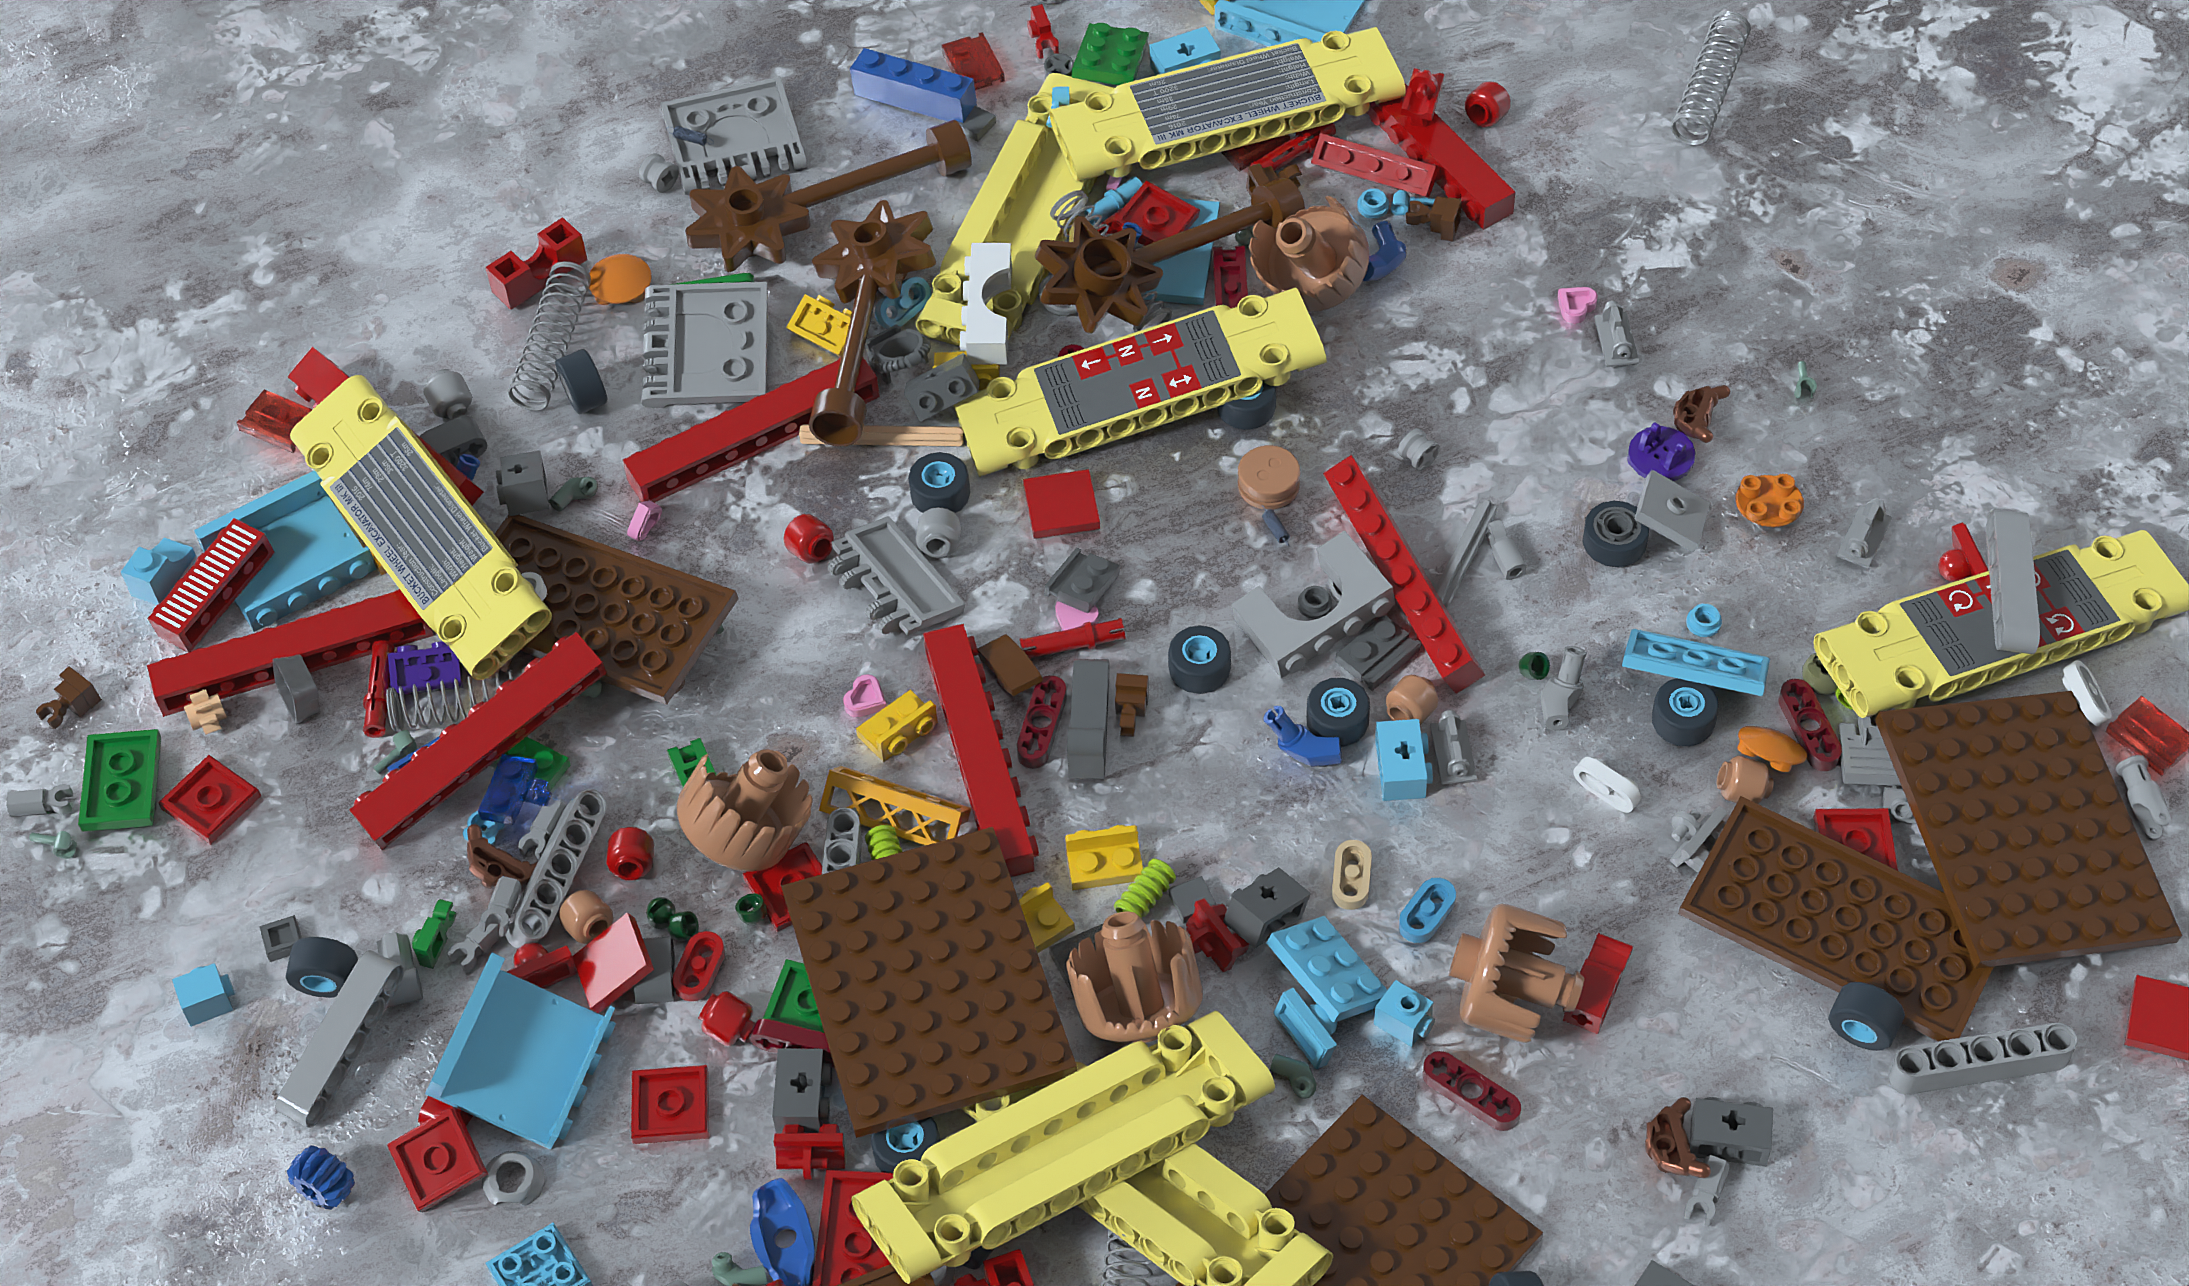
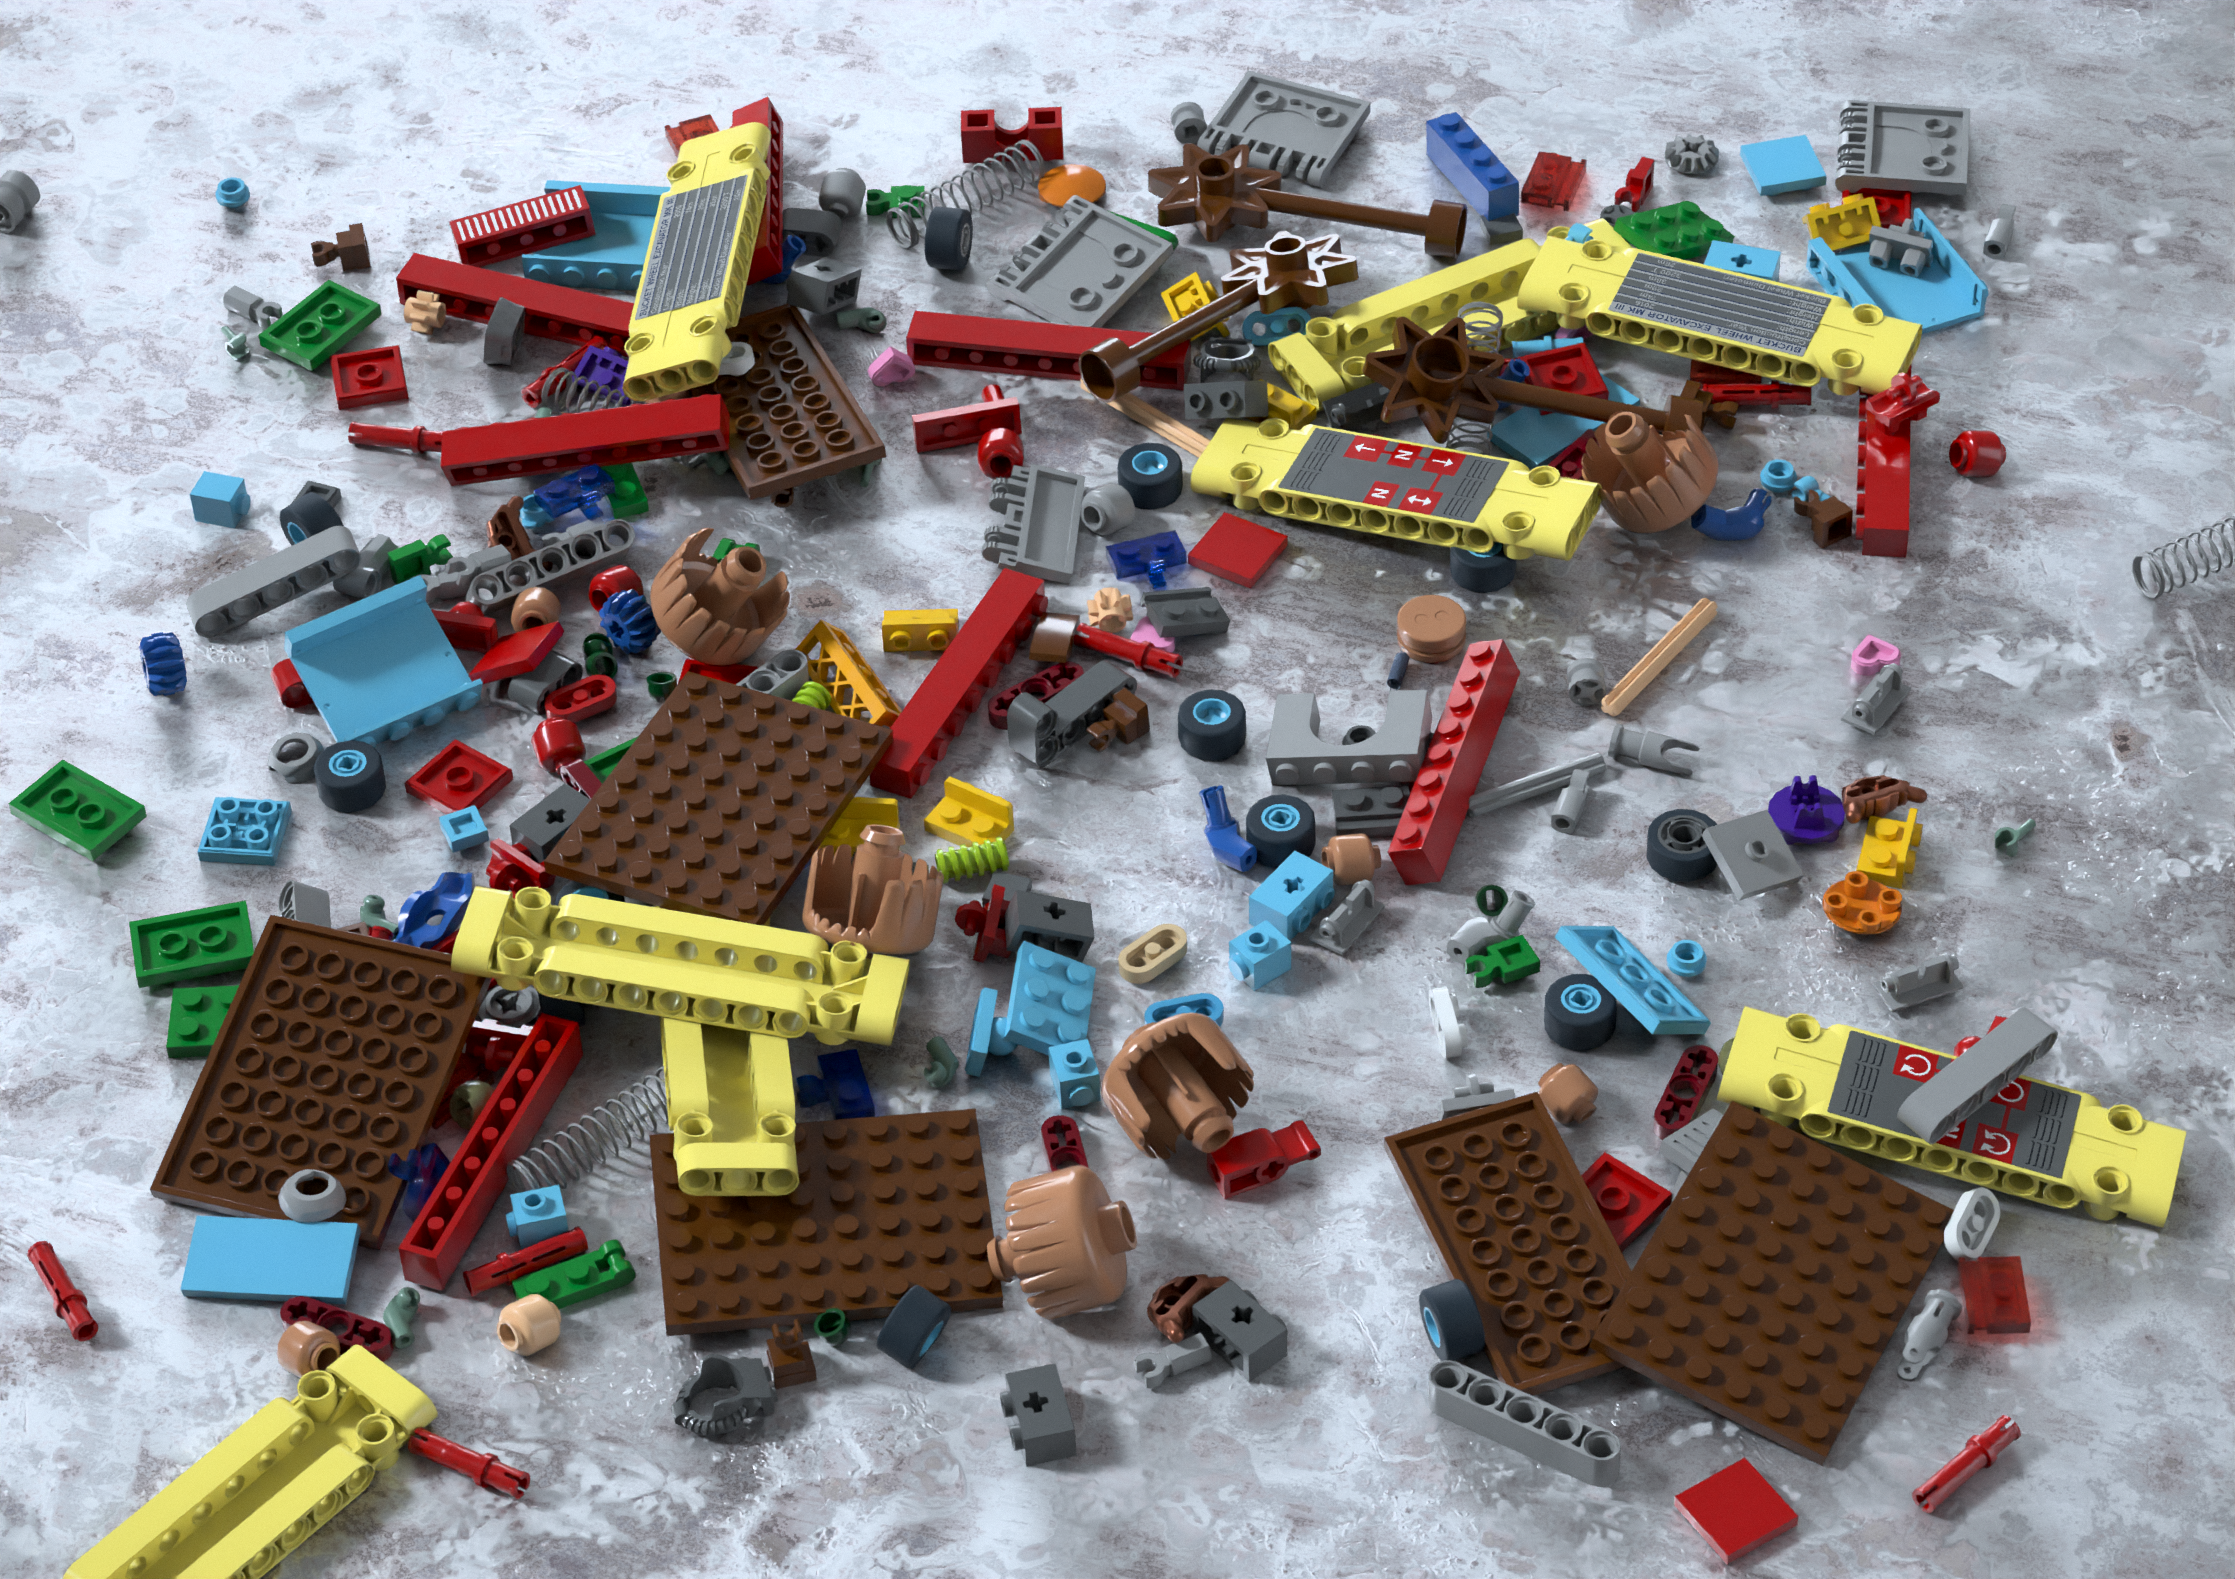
camera: 40 degrees right, 10 degrees down
medium azure arch [121,538,196,605] -> none
red tile [387,1106,488,1213] -> none
sand blue piece [666,126,714,146] -> none
bright pink tile [843,674,887,717] -> none
white arch [960,243,1012,364] -> none
plate [1311,133,1439,199] -> none
orange dish [1737,726,1807,772] -> none
none -> black wheel [314,740,386,813]
none -> red pin [348,421,442,454]
none -> medium azure plate [439,805,489,853]
none -> blue gear [599,589,661,654]
none -> clear blue plate [796,1049,875,1120]
none -> green plate [866,185,925,218]
none -> red piece [912,384,1022,453]
none -> nougat piece [987,1165,1137,1320]
none -> light nougat gear [1087,587,1133,633]
none -> clear blue plate [1106,530,1187,589]
none -> medium azure brick [1228,920,1291,991]
none -> dark grey hinge [1322,382,1390,431]
none -> green plate [1465,935,1540,988]
none -> light nougat axle [1601,598,1717,717]
none -> light grey piece [1608,723,1700,775]
none -> yellow bracket [1856,808,1923,889]

